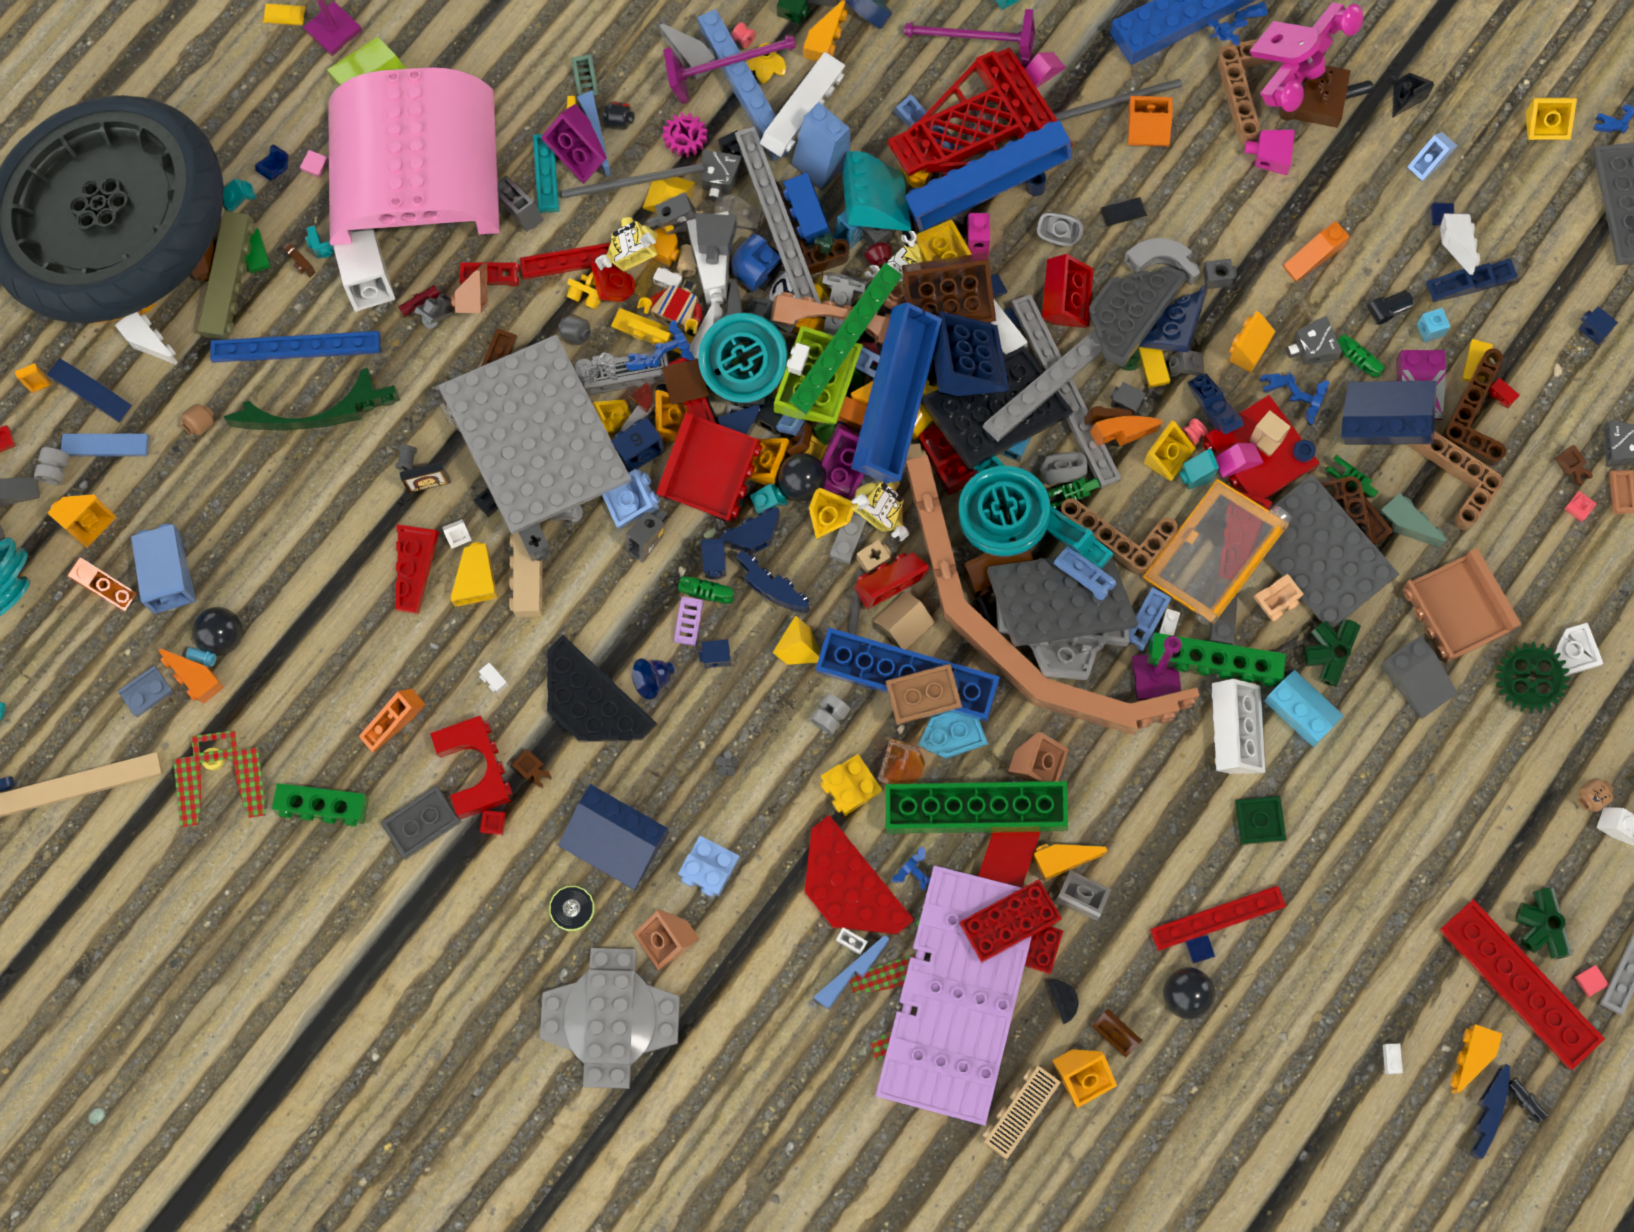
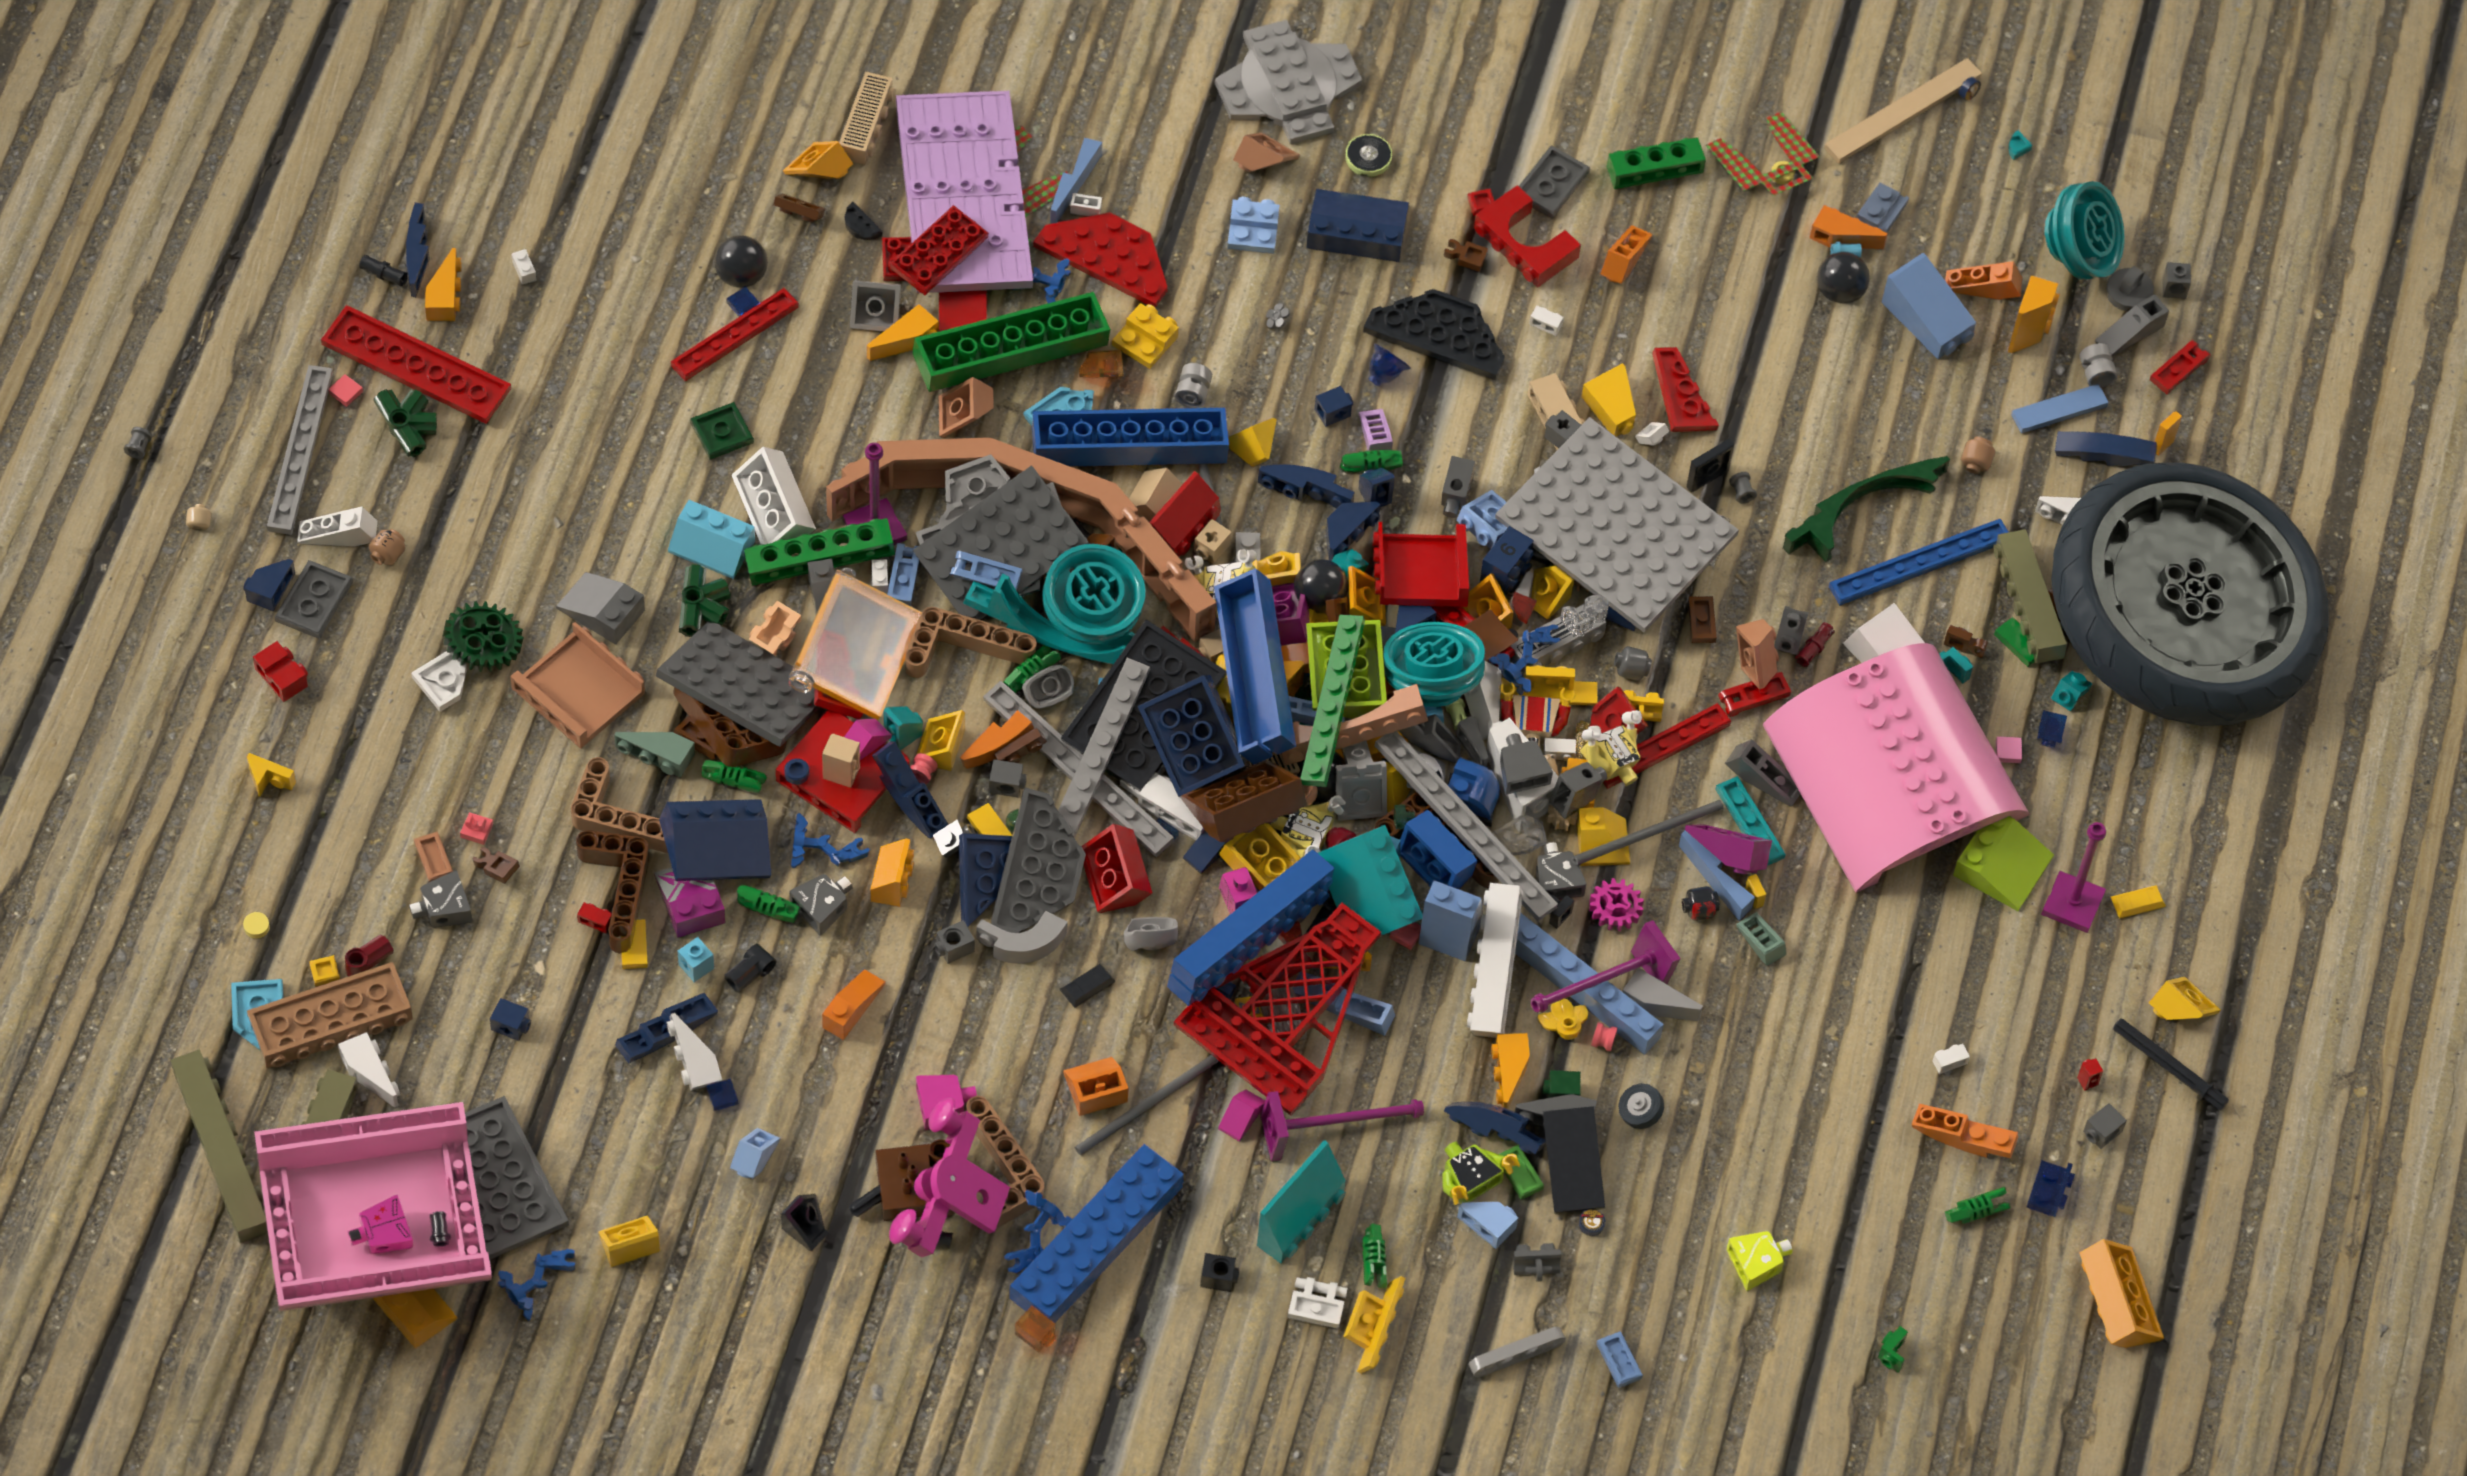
camera: 150 degrees right, 15 degrees down
white piece [786,343,810,376] -> none
medium nougat tile [885,664,962,725] -> none

